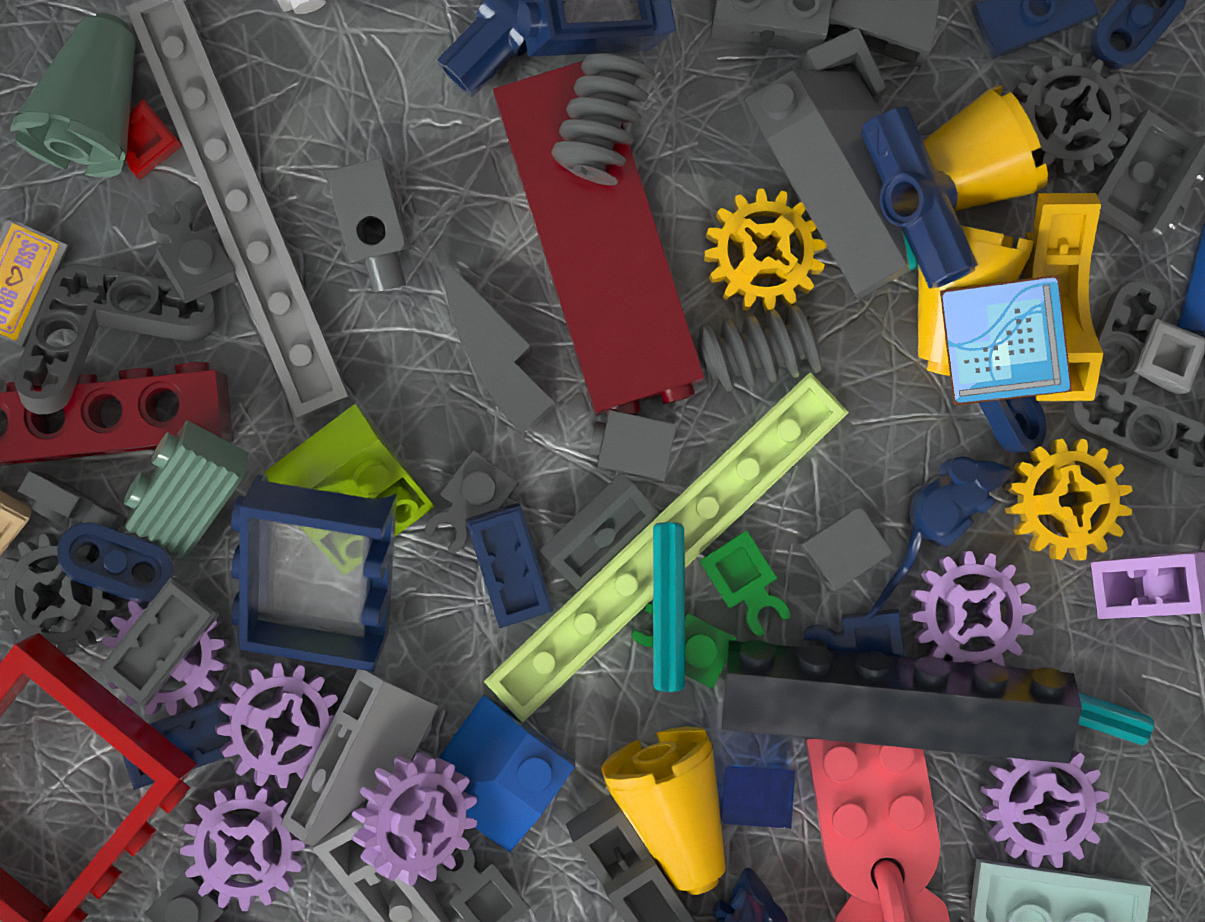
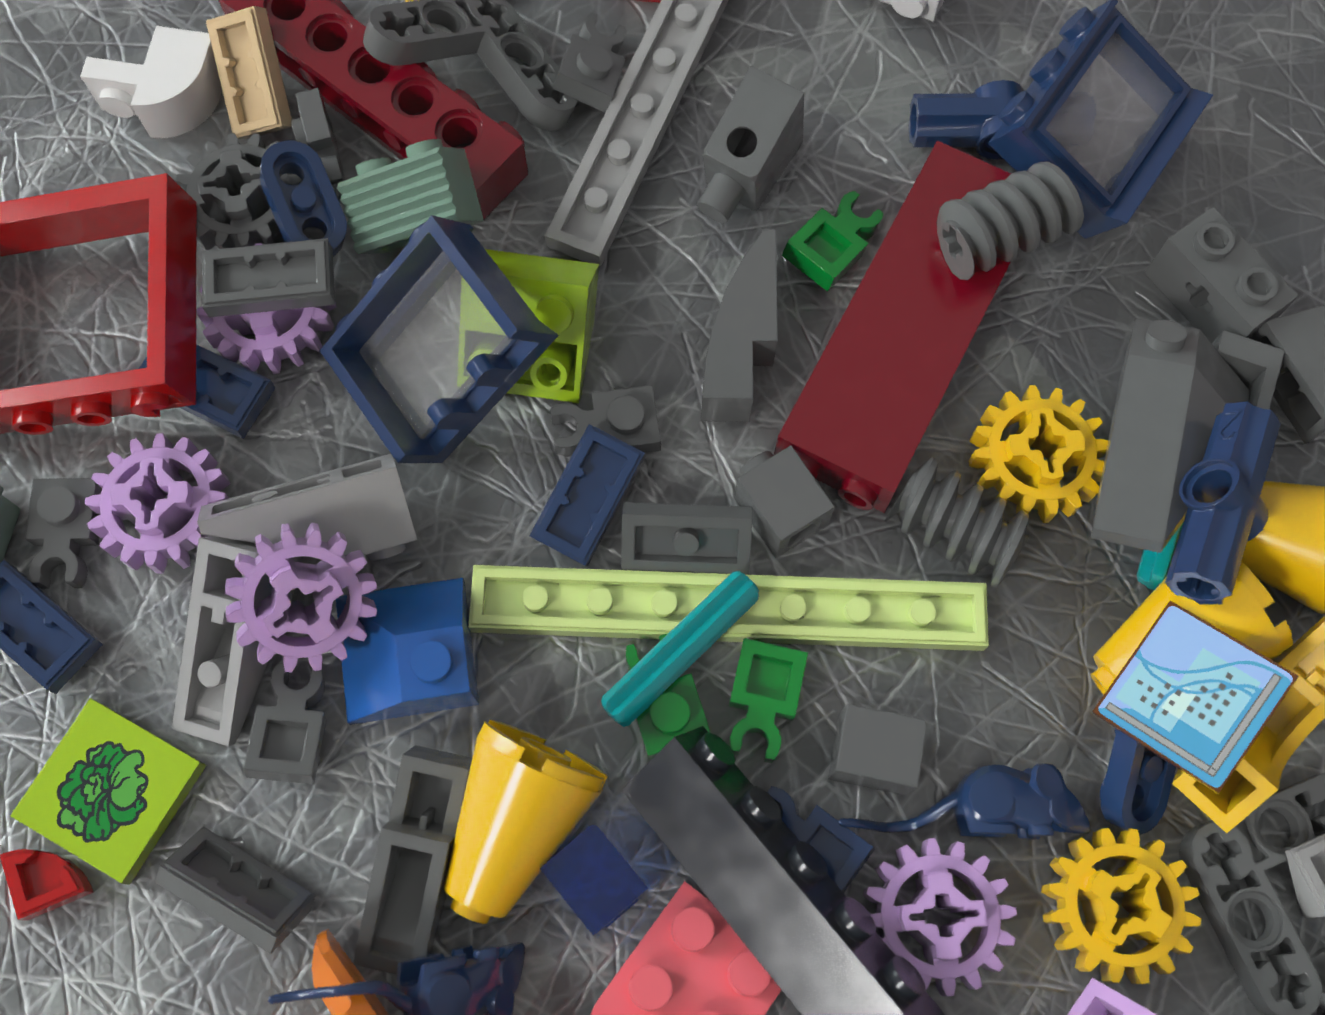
camera: 50 degrees right, 15 degrees down
lavender gear [215,661,338,788] -> none
none -> green plate [781,191,883,292]

